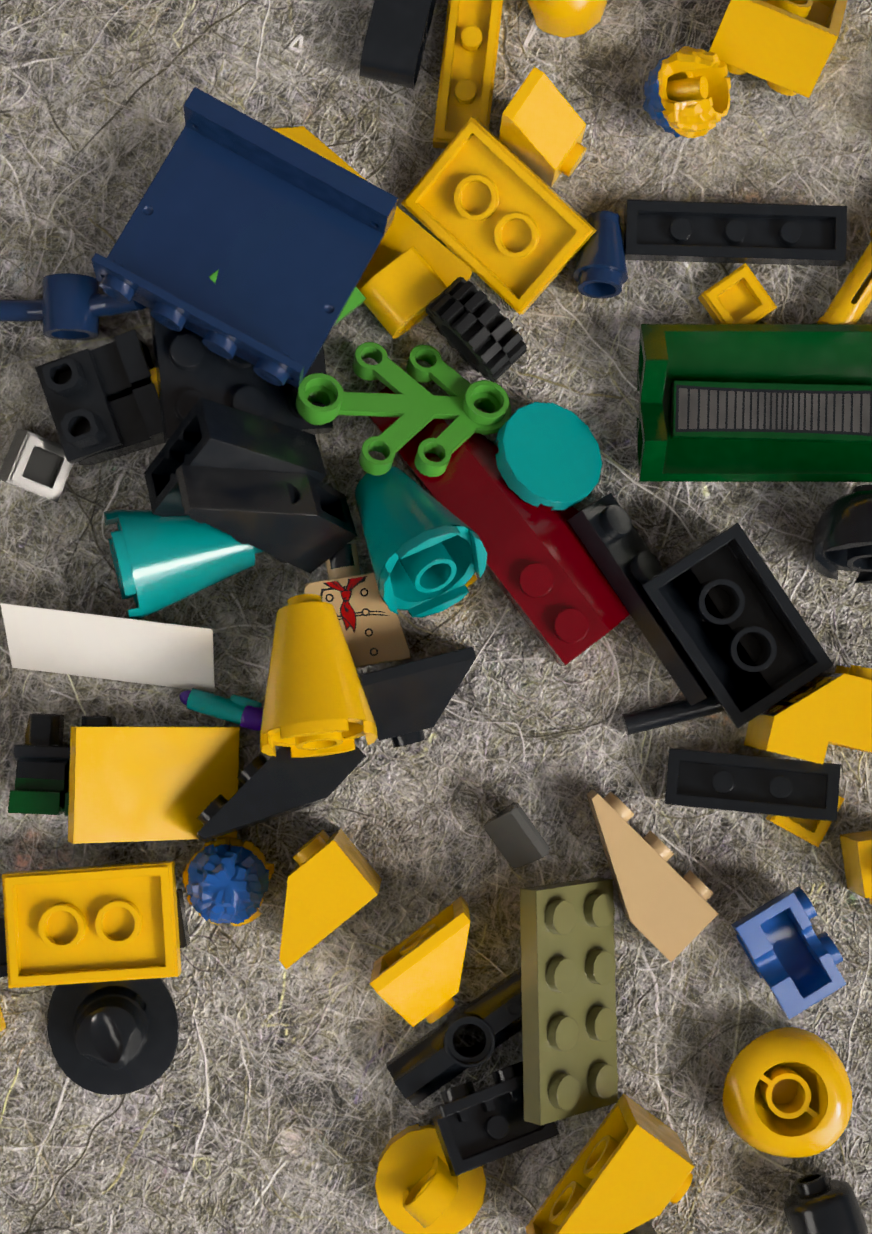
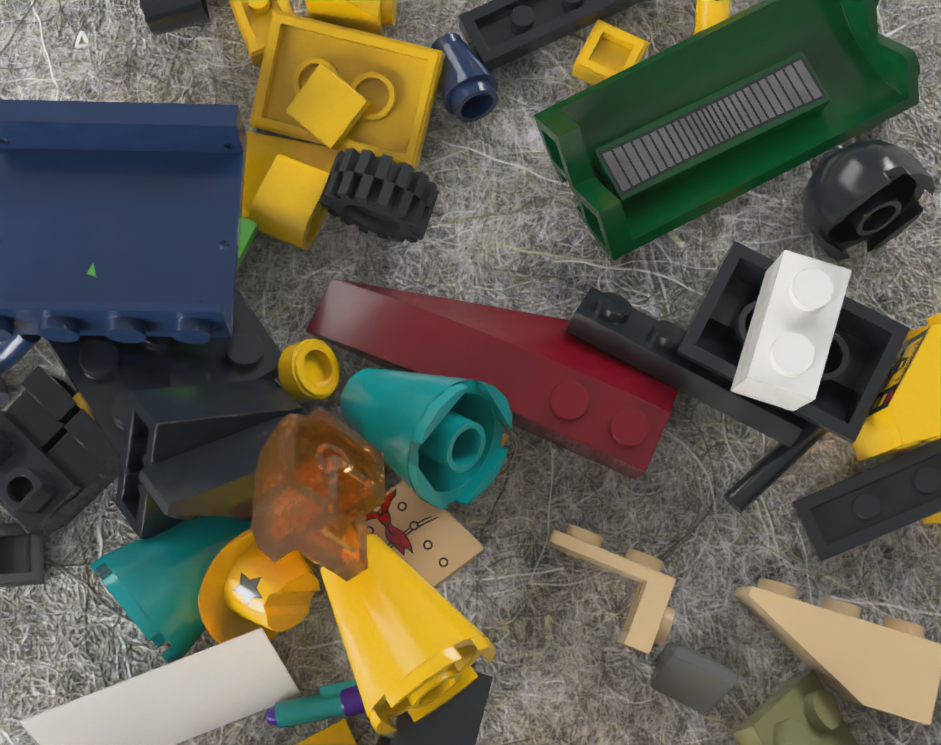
camera: 25 degrees left, 10 degrees down
bright green plant [296,342,511,477] -> none
black slope [360,647,476,748] -> none
teal tile [495,402,602,510] -> none
none -> yellow hat [198,516,325,644]
none -> clear orange brick [251,408,386,581]
none -> yellow tile [278,339,340,402]
none -> yellow tile [285,63,371,150]
none -> tan bracket [546,524,677,654]
none -> white brick [730,250,852,411]

